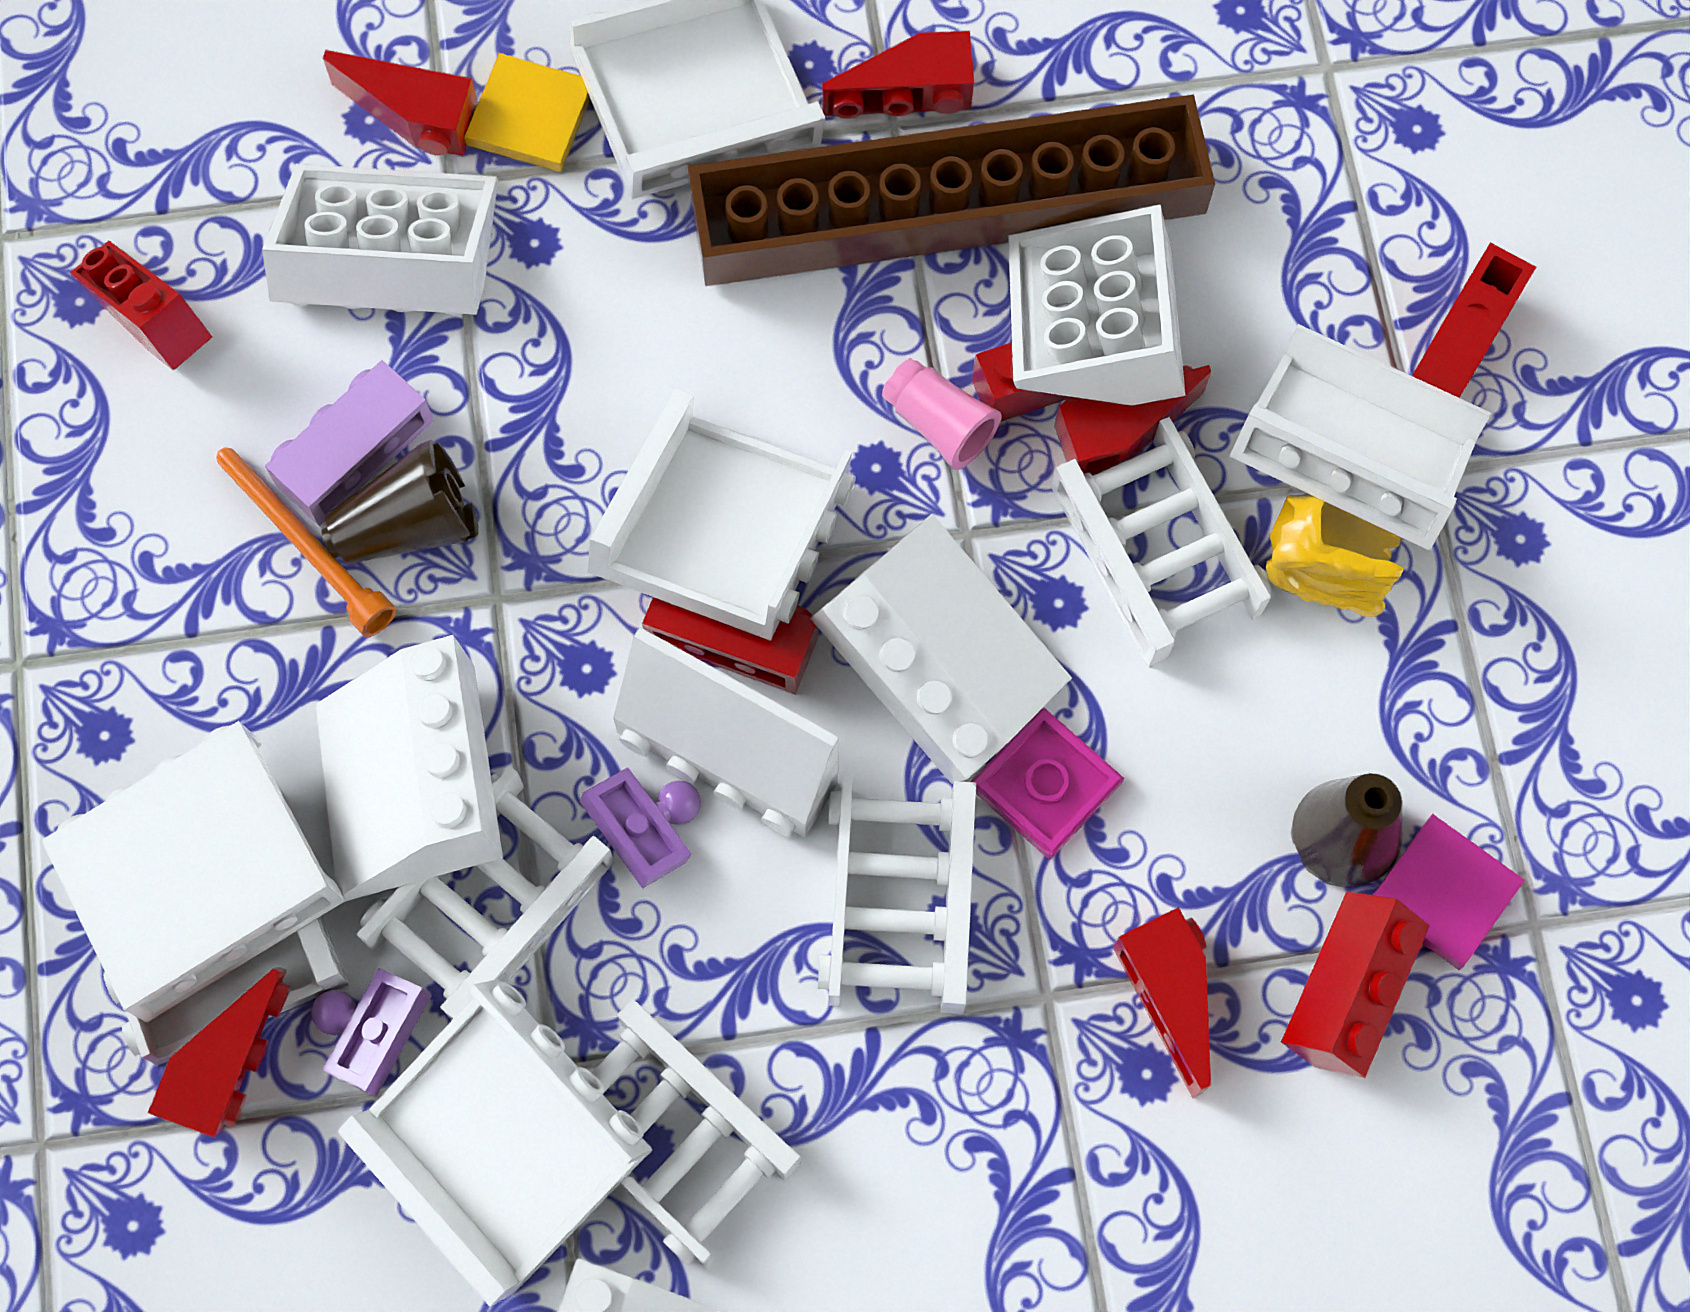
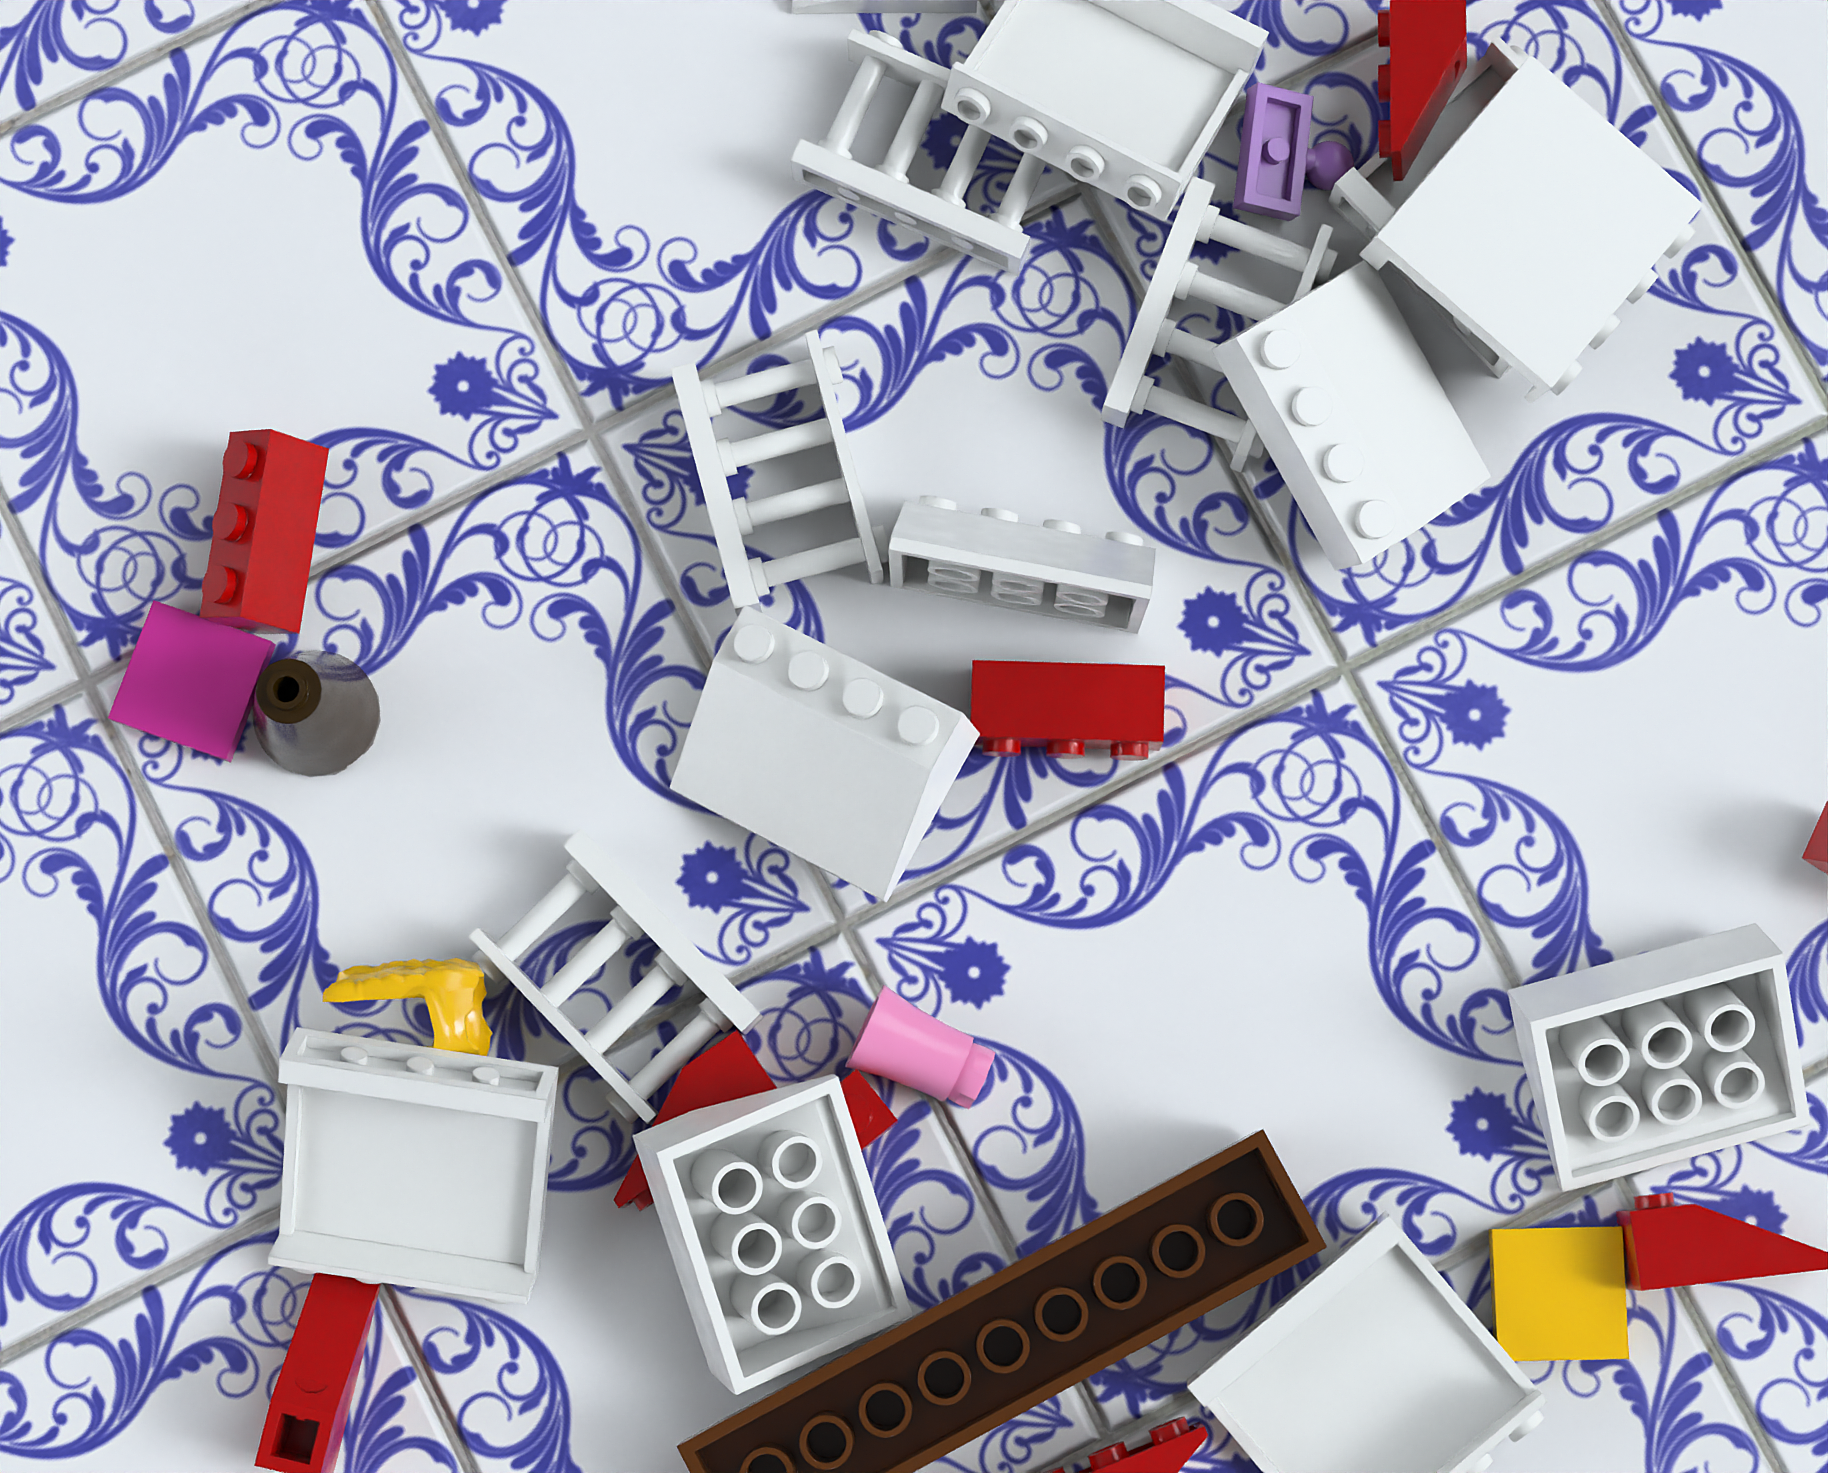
camera: 165 degrees right, 10 degrees up
orange piece [216,447,397,637] -> none
lavender brick [265,360,434,526] -> none
dark brown cone [321,440,479,564] -> none
medium lavender plate [579,767,701,889] -> none
white panel [588,388,856,640] -> none
dark pink tile [971,707,1125,860] -> none
red slope [1112,907,1211,1098] -> none

